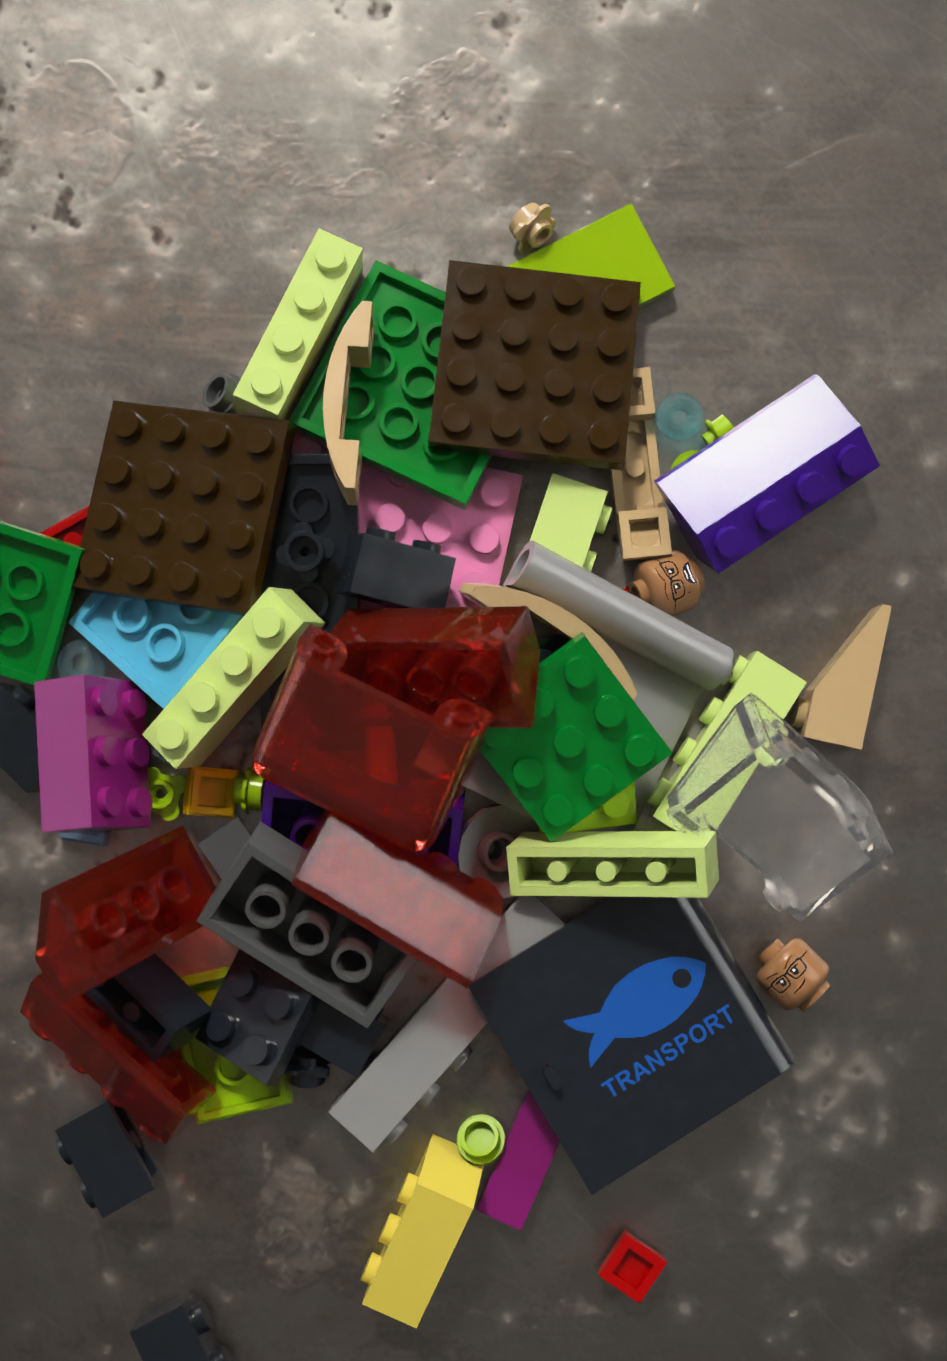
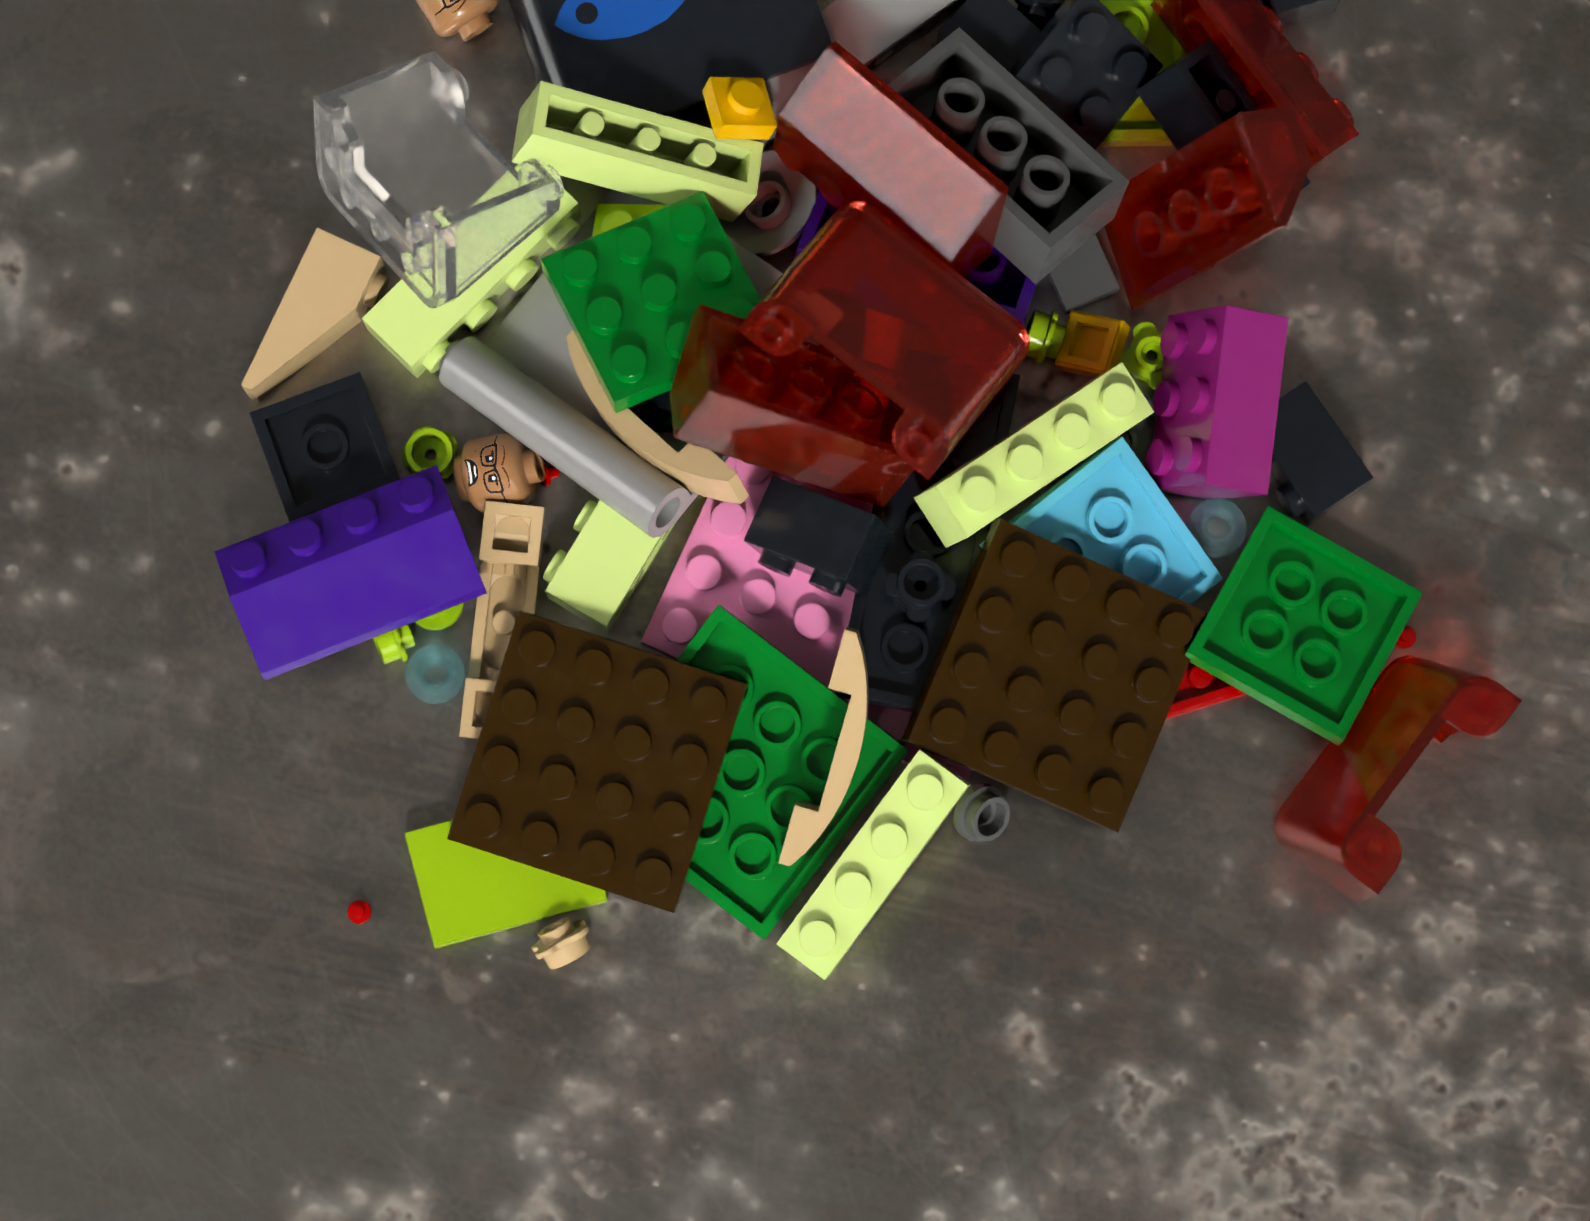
camera: 170 degrees left, 5 degrees down
none -> black plate [249,372,400,522]
none -> red piece [347,900,371,924]
none -> lime plate [401,426,459,479]
none -> yellow plate [702,77,777,140]

